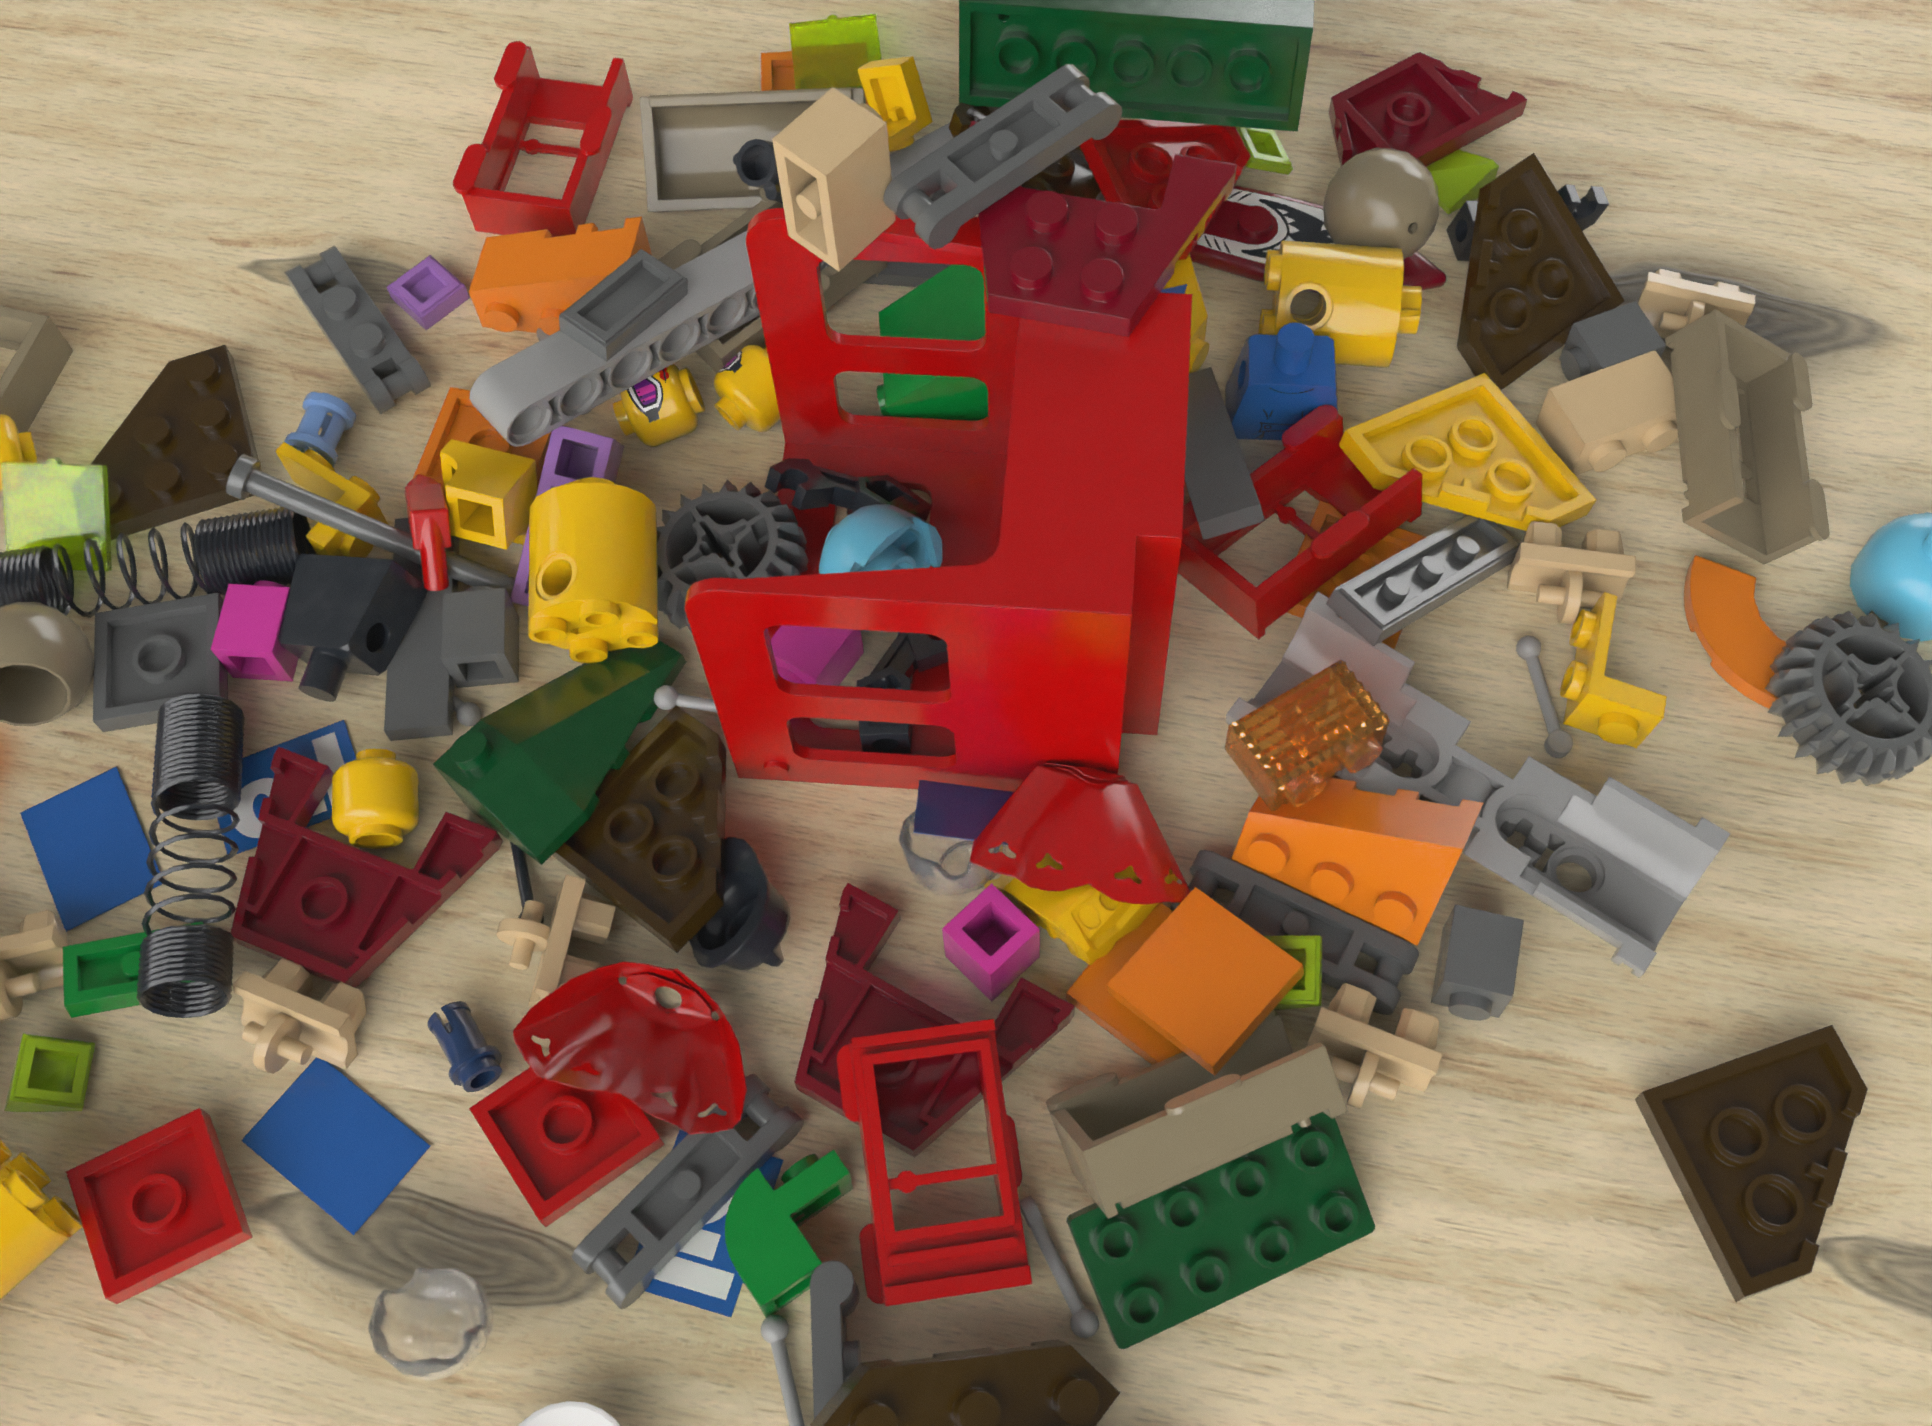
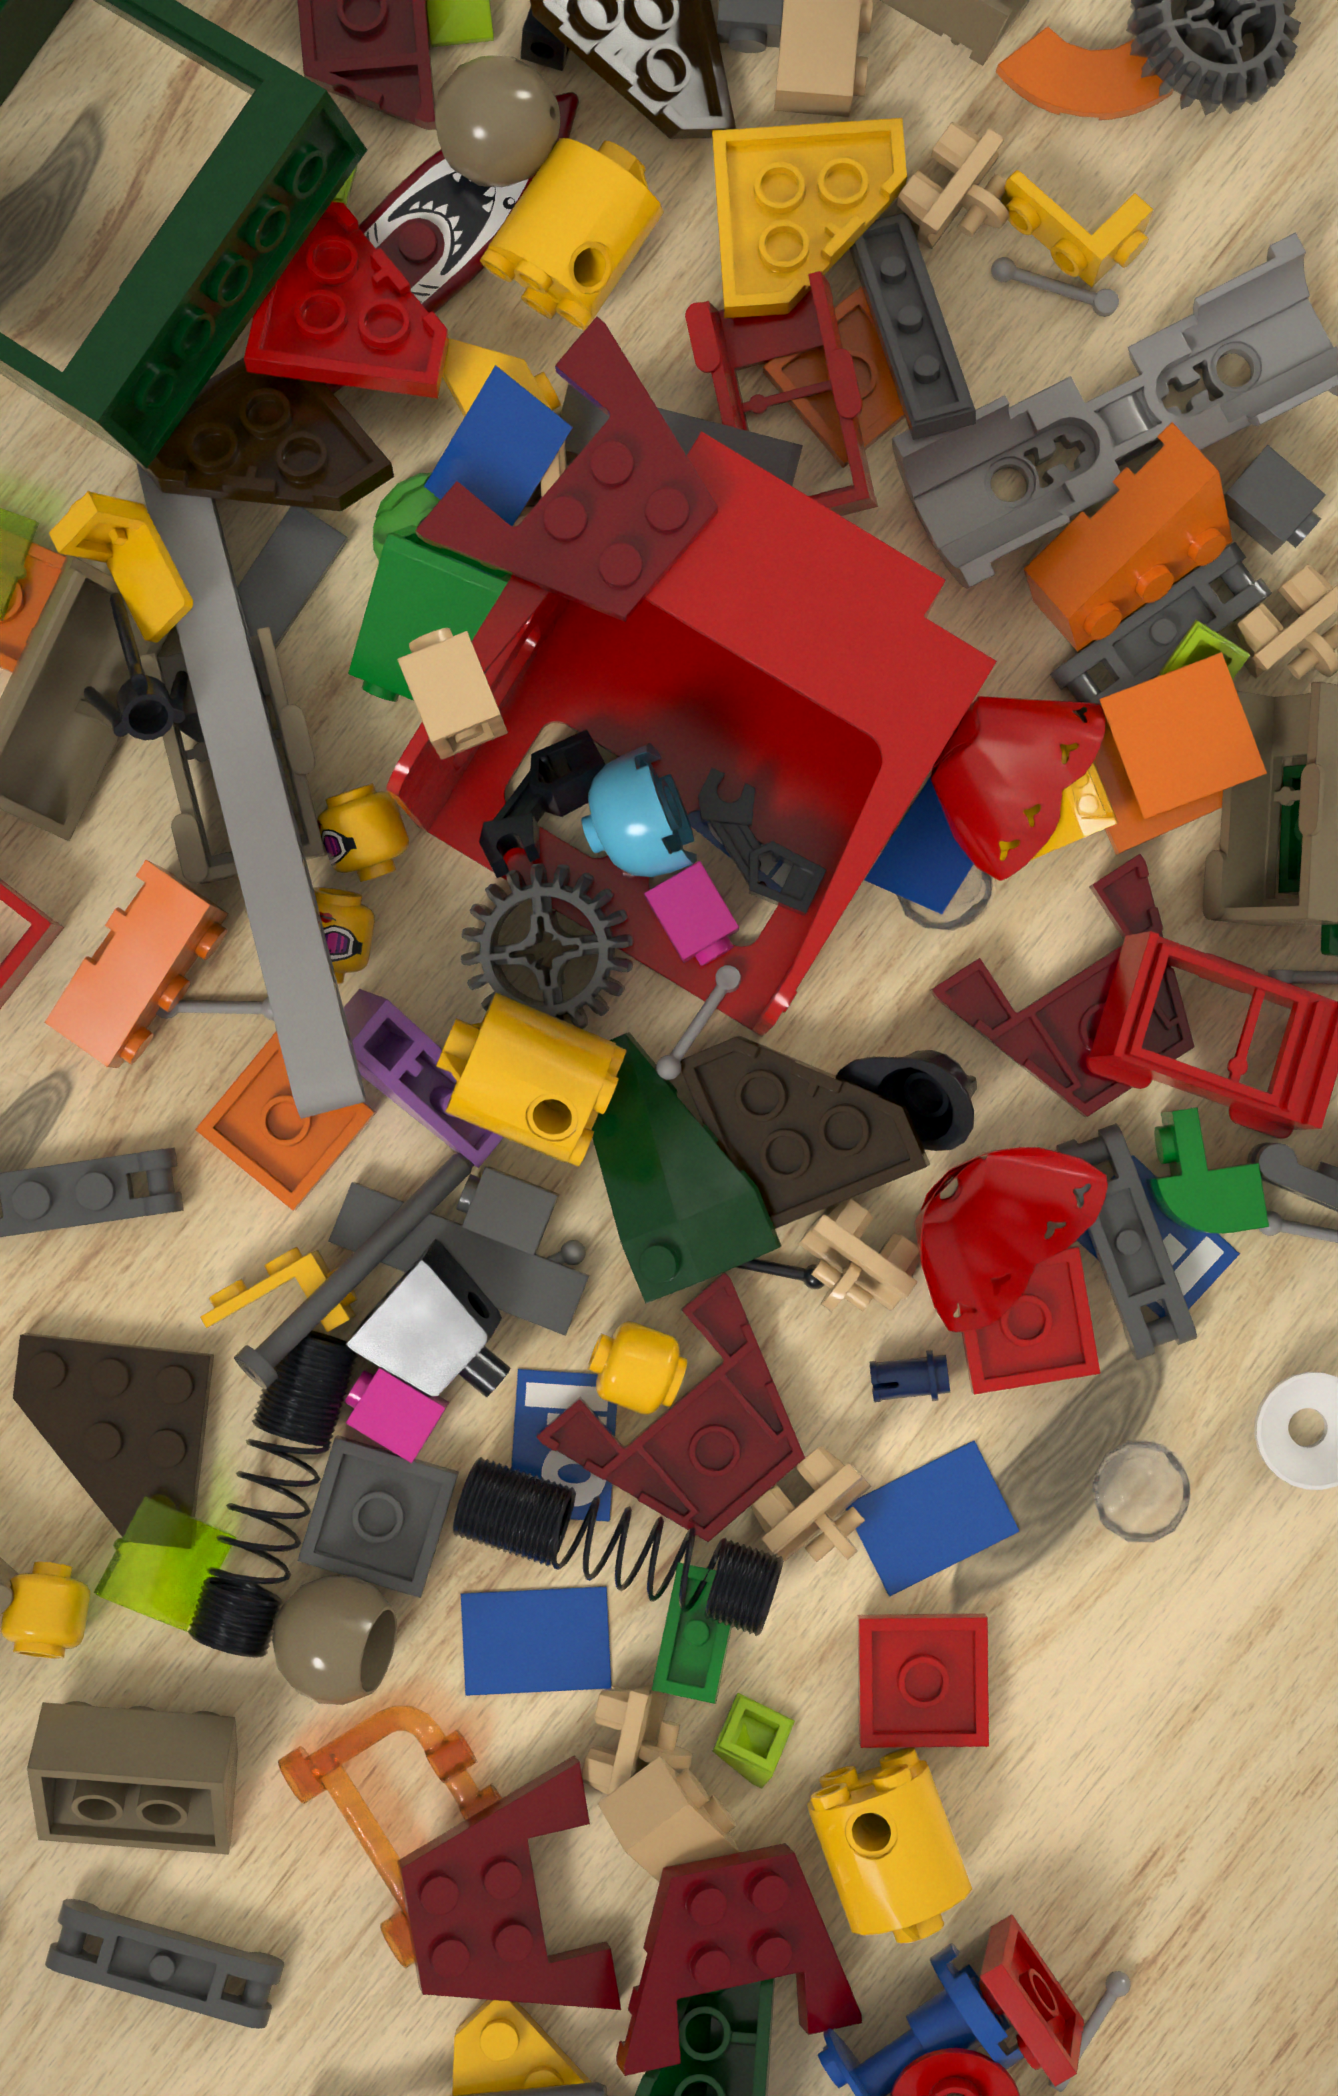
camera: 65 degrees left, 25 degrees up
medium blue bush [284,392,357,468] -> none
medium lavender tile [386,255,470,331] -> none
red piece [405,474,452,591] -> none
yellow brick [440,439,537,550] -> none
dark grey tile [559,249,688,362] -> none
dark grey plate [883,64,1122,249] -> none
dark pink brick [942,883,1040,1002] -> none
clear orange brick [1224,660,1390,811] -> none
blue torso [1225,322,1338,440] -> none

